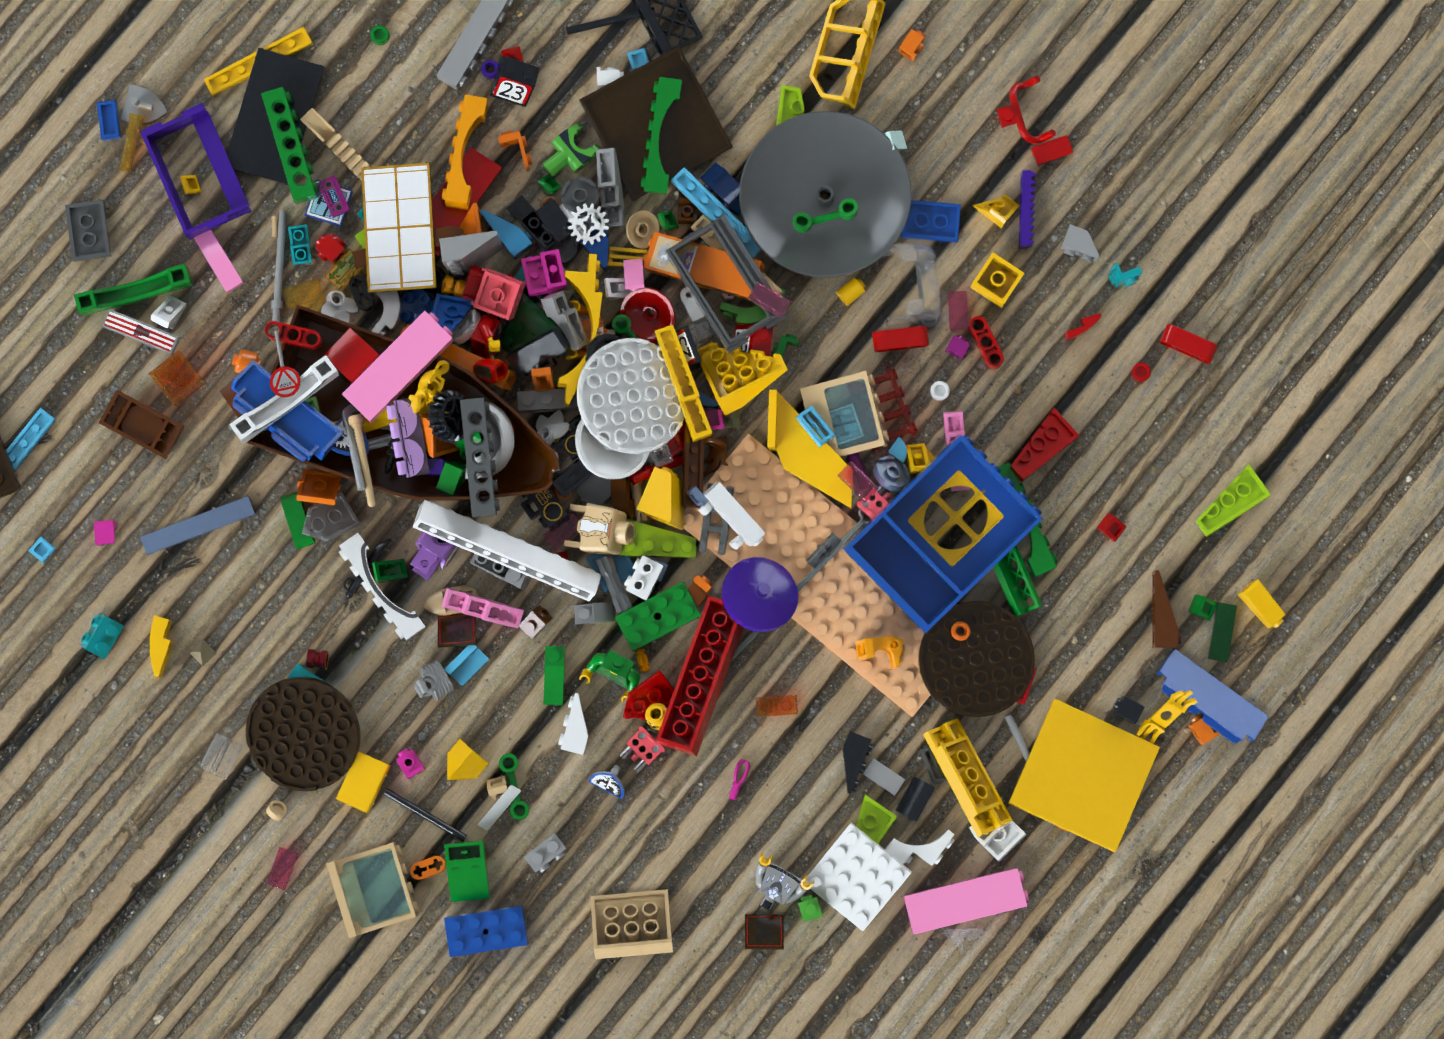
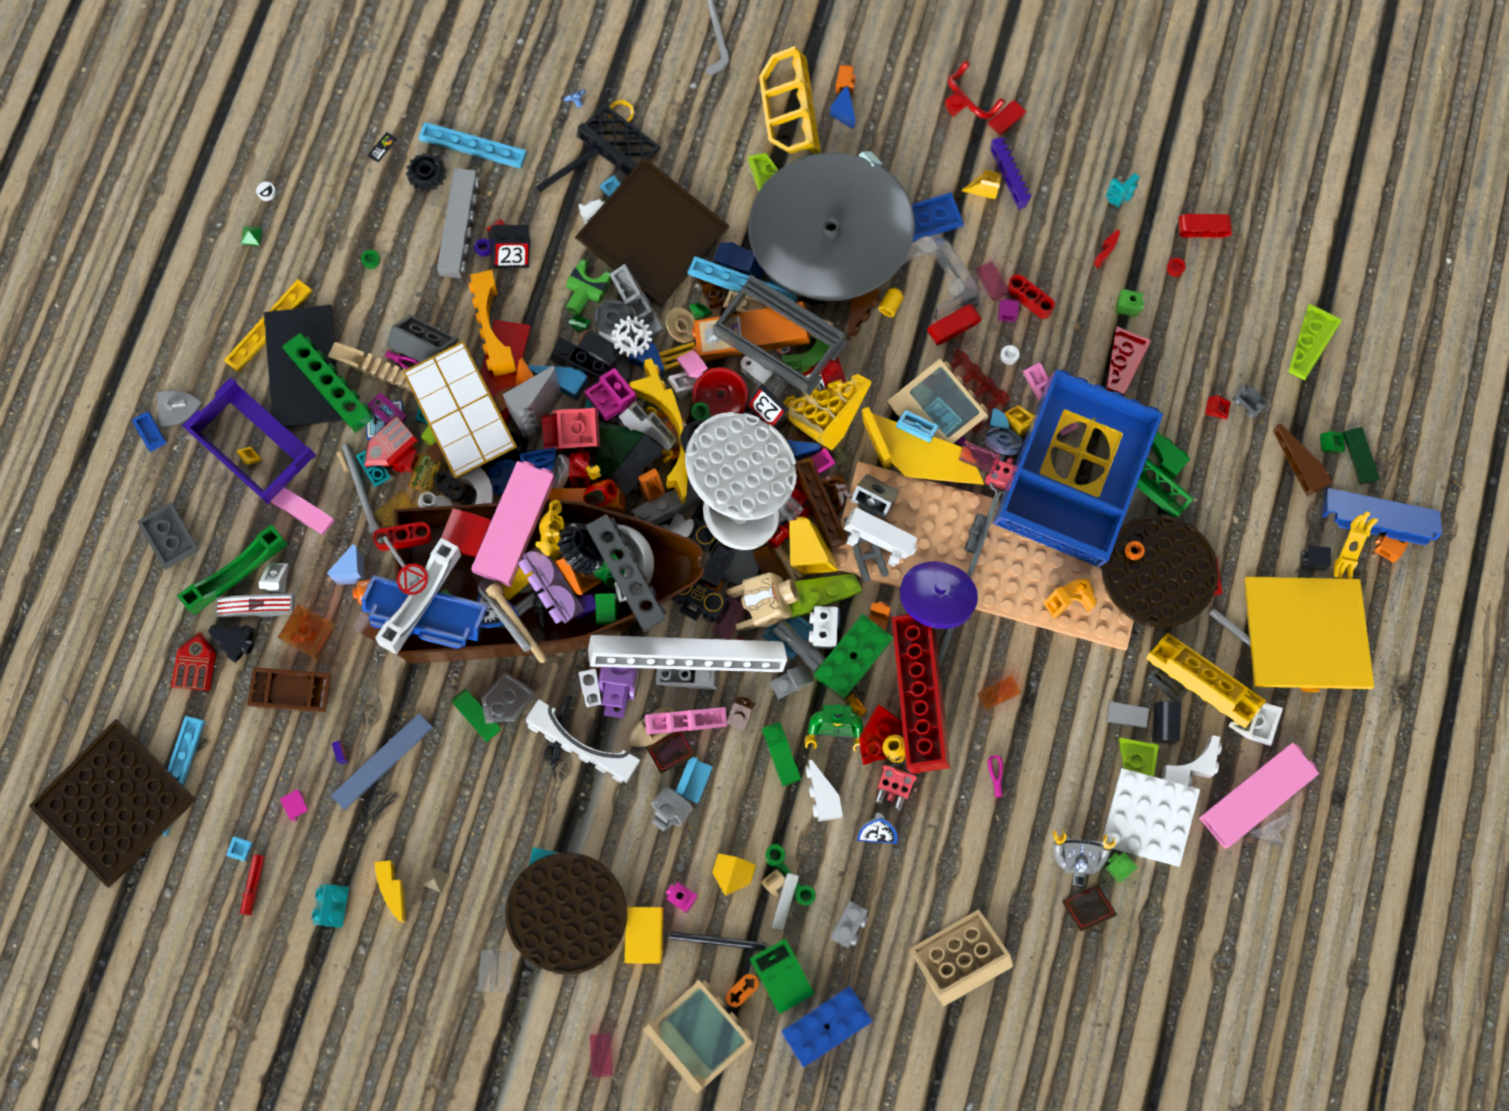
camera: 25 degrees left, 10 degrees down
clear yellow pin [119,113,146,172] -> none
tan tile [266,800,287,821] -> none
orange plate [297,469,342,505] -> none
dark red wheel [306,649,329,670] -> none
green slope [372,559,408,584] -> none
light orange wheel [441,275,466,298] -> none
orange bracket [498,131,532,172] -> none
green arch [640,77,682,195] -> none
yellow slope [655,325,712,442] -> none
sand blue tile [686,486,709,506] -> none
clear pink tile [748,282,791,319] -> none
green bracket [772,334,800,358] -> none
green piece [793,198,858,233] -> none
black slope [842,731,873,794] -> none
yellow brick [970,252,1025,308] -> none
light grey slope [1060,224,1099,263] -> none
yellow slope [1237,579,1286,628] -> none
none -> red tile [171,632,216,691]
none -> black rock [208,625,255,663]
none -> red axle [239,854,265,916]
none -> light blue slope [327,544,365,585]
none -> dark purple tile [332,741,348,764]
none -> tile [364,416,418,467]
none -> dark pink piece [385,350,420,369]
none -> dark grey slope [387,315,458,362]
none -> white leg [578,669,602,708]
none -> blue slope [830,87,855,128]
none -> reddish brown slope [847,288,881,341]
none -> dark grey brick [850,474,900,518]
none -> bright green brick [1115,289,1145,317]
none -> dark grey piece [1232,384,1268,419]

